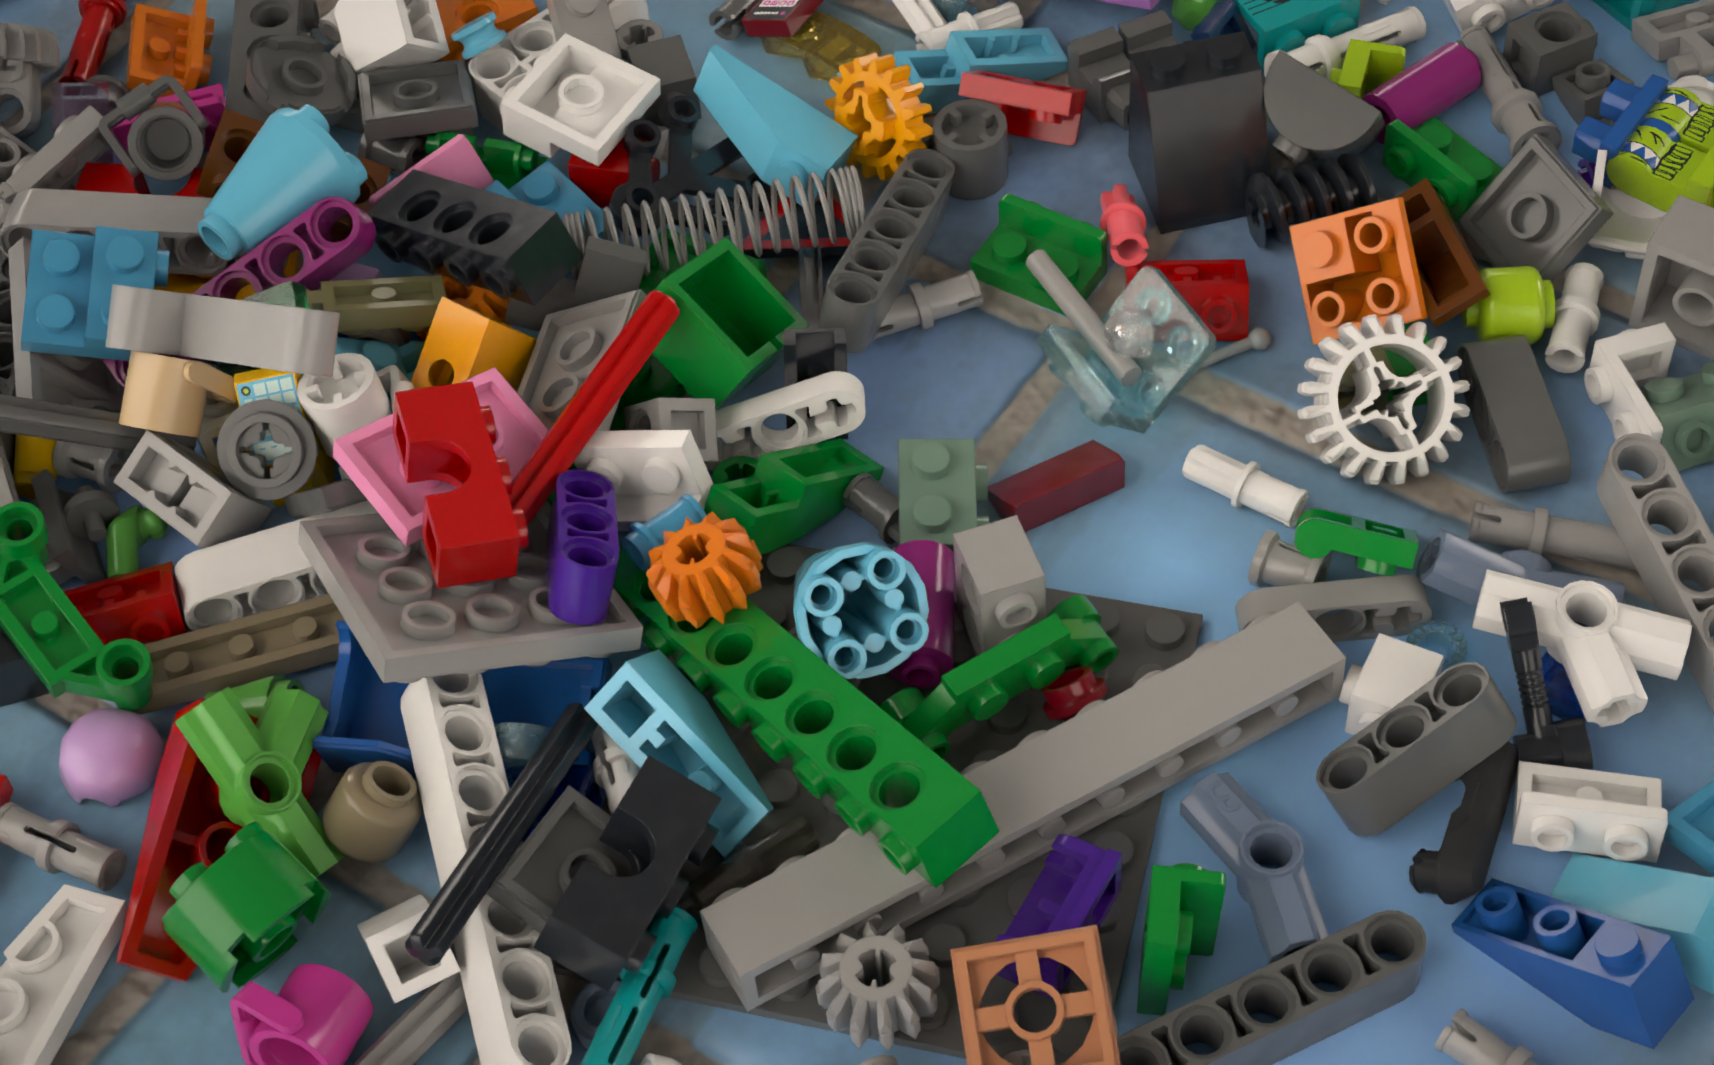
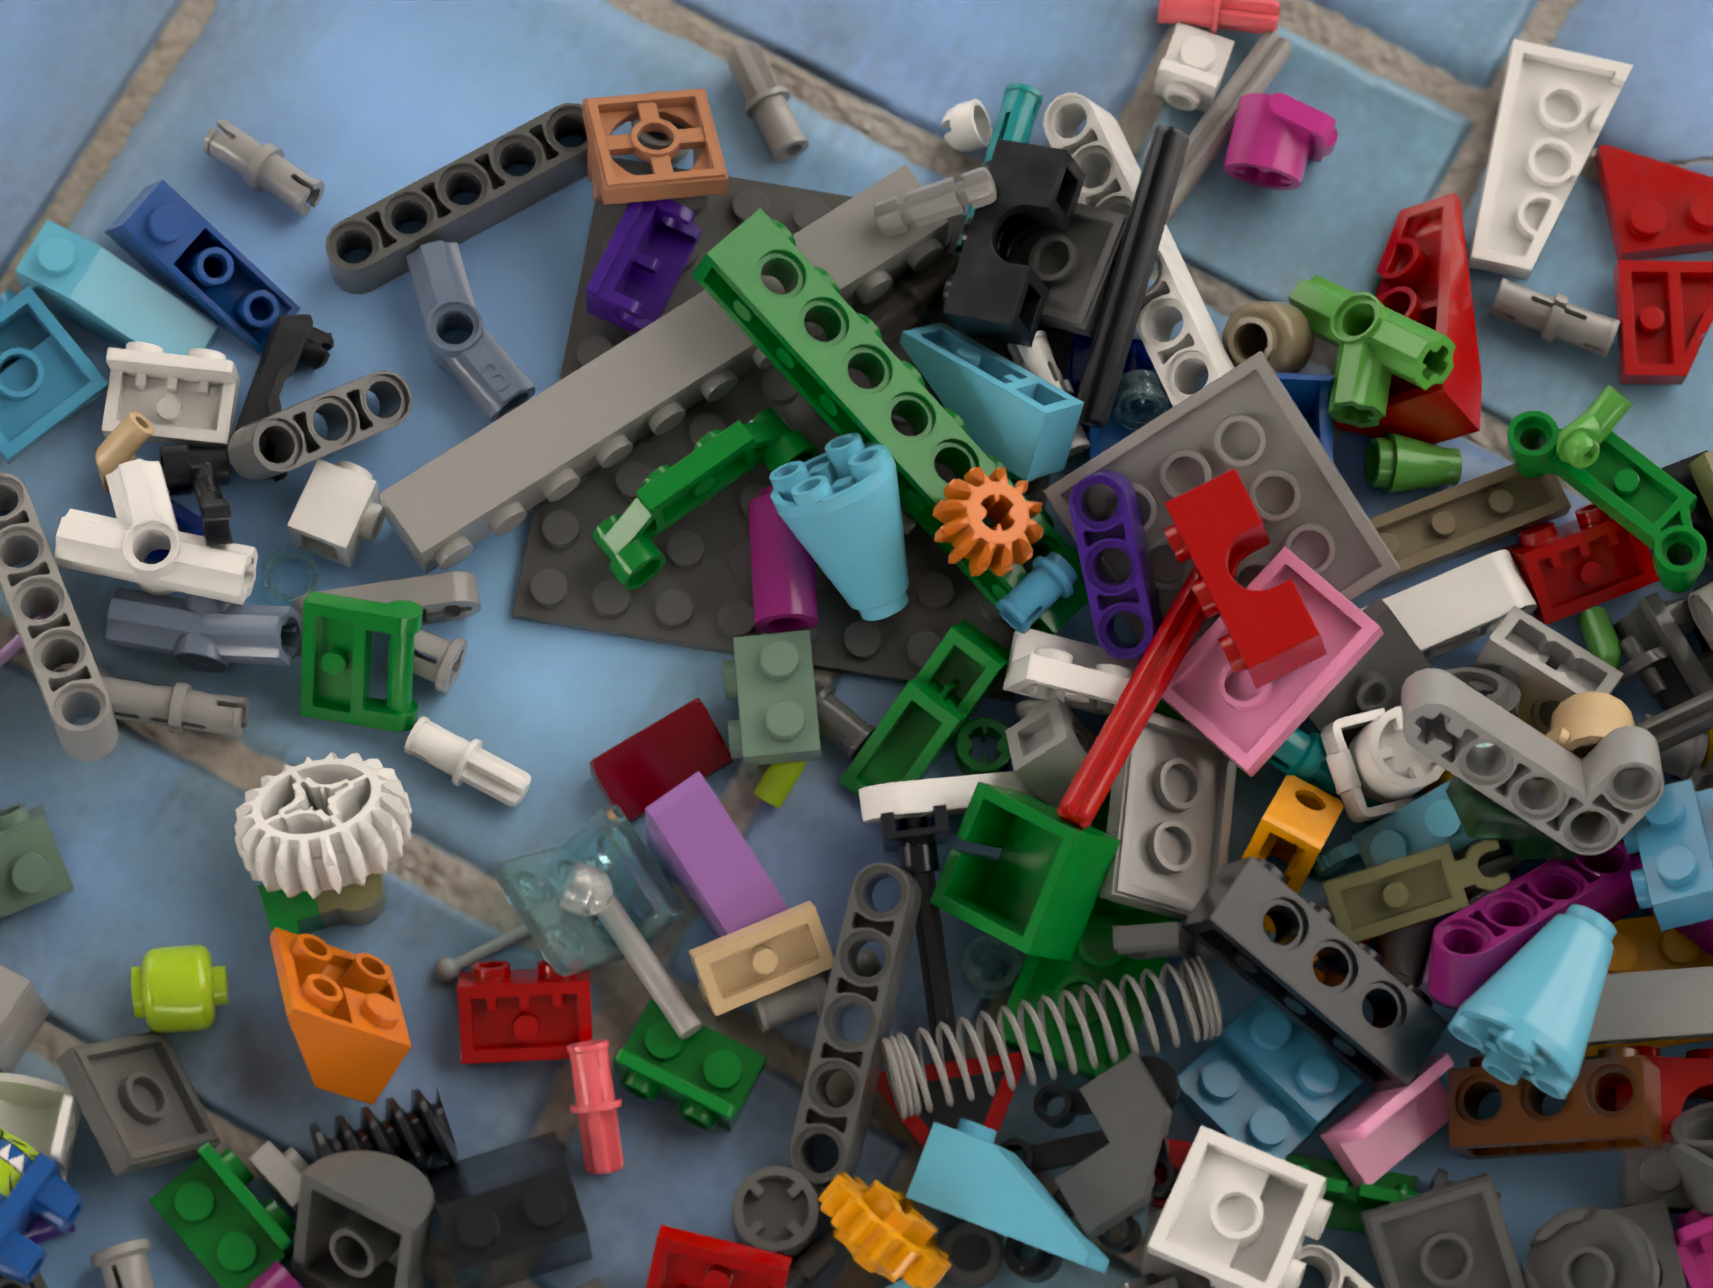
camera: 165 degrees right, 20 degrees up
lavender hair [59,708,164,808] -> none
green brick [162,821,330,993] -> none
white brick [357,894,461,1003] -> none
light grey gear [816,921,940,1051] -> none
light grey brick [953,515,1046,656] -> none
dark red plate [1041,666,1108,722] -> none
green bracket [1136,863,1226,1016] -> none
reddish brown slope [1393,178,1491,327] -> none
dark grey beam [1457,334,1571,493] -> none
white pin [1545,262,1604,373] -> none
white bracket [1584,322,1676,442] -> none
none -> tan arm [95,411,155,494]
none -> light grey plate [249,1140,309,1216]
none -> medium lavender slope [645,771,789,938]
none -> tan panel [688,900,834,1017]
none -> light grey axle [874,167,997,237]
none -> dark grey tile [1054,1053,1173,1240]
none -> bright green arm [1556,385,1633,469]

